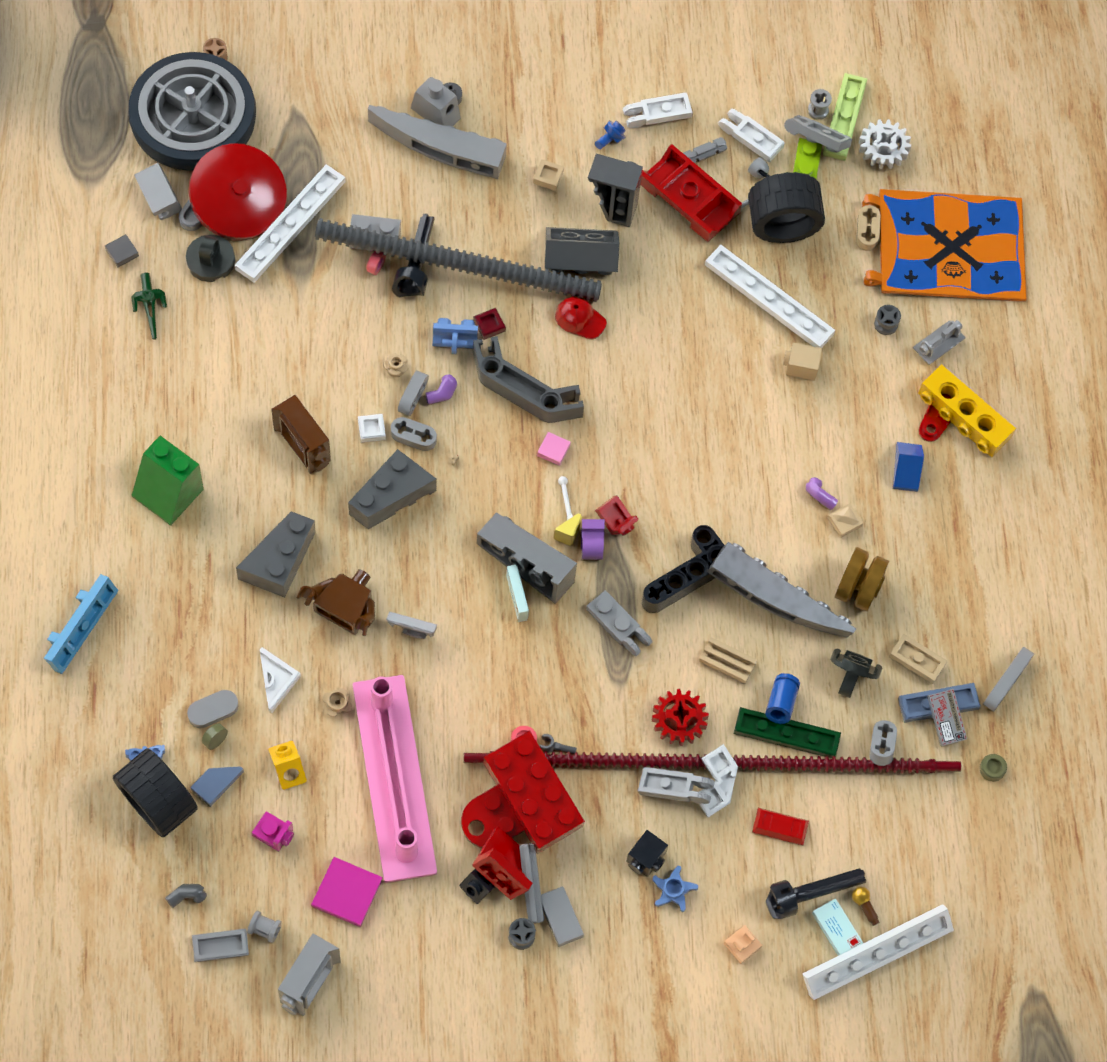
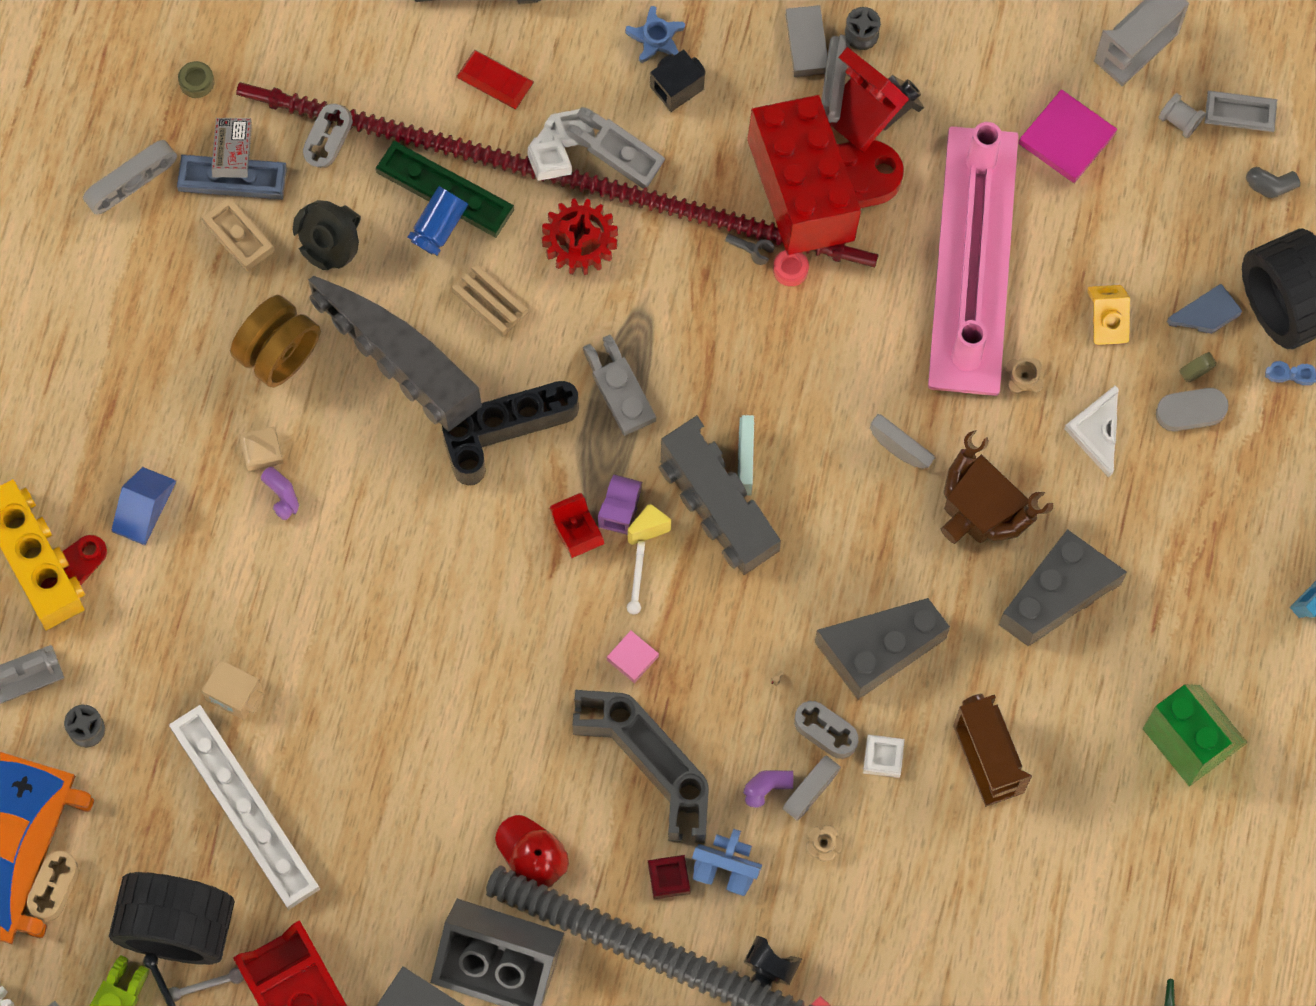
camera: 160 degrees left, 5 degrees up
dark pink bracket [251,811,294,852] -> none

